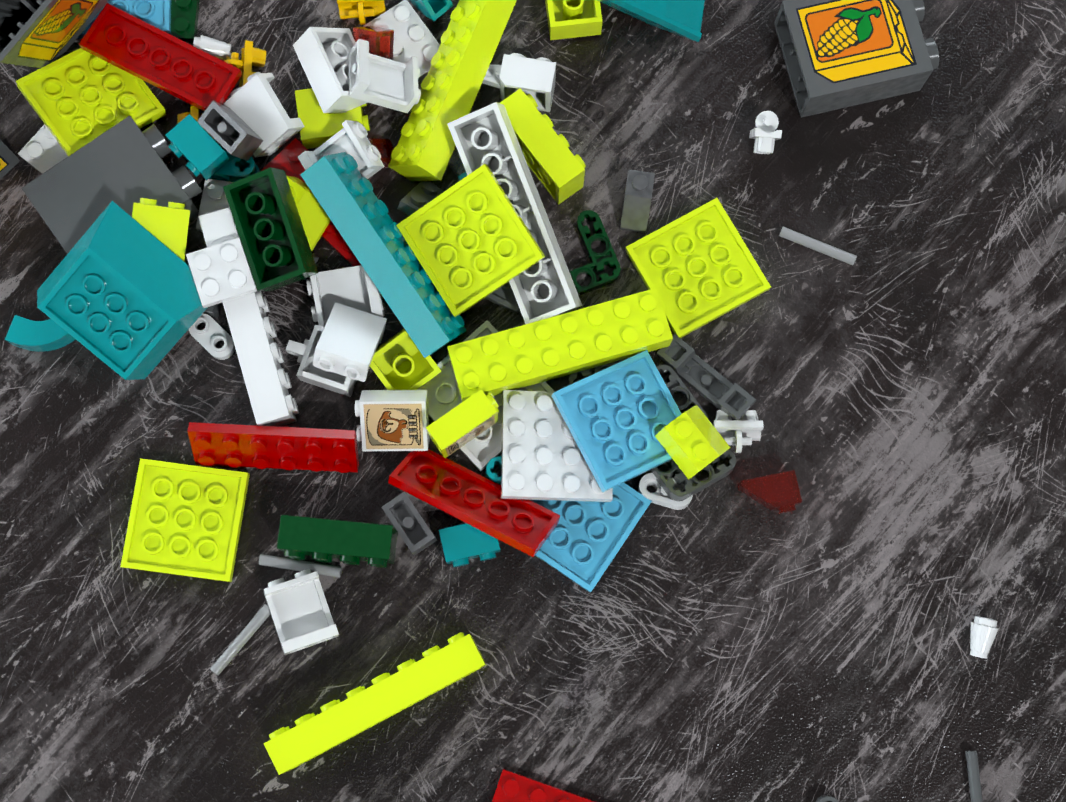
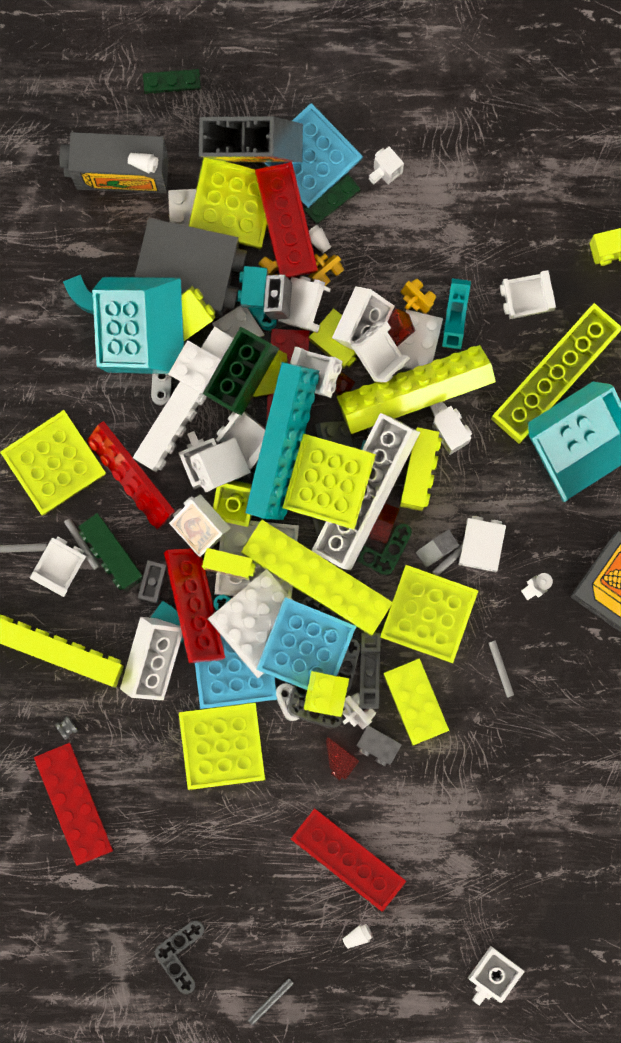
camera: 50 degrees right, 5 degrees up
none -> dark grey wheel [55,715,78,740]
none -> white slope [120,617,182,700]
none -> neon yellow plate [179,703,265,790]
none -> red plate [291,808,406,912]
none -> flat silver brick [356,726,402,766]
none -> clear red slope [368,503,400,545]
none -> neon yellow brick [383,659,449,745]
none -> light grey bar [432,543,463,576]
none -> white panel [458,516,506,572]

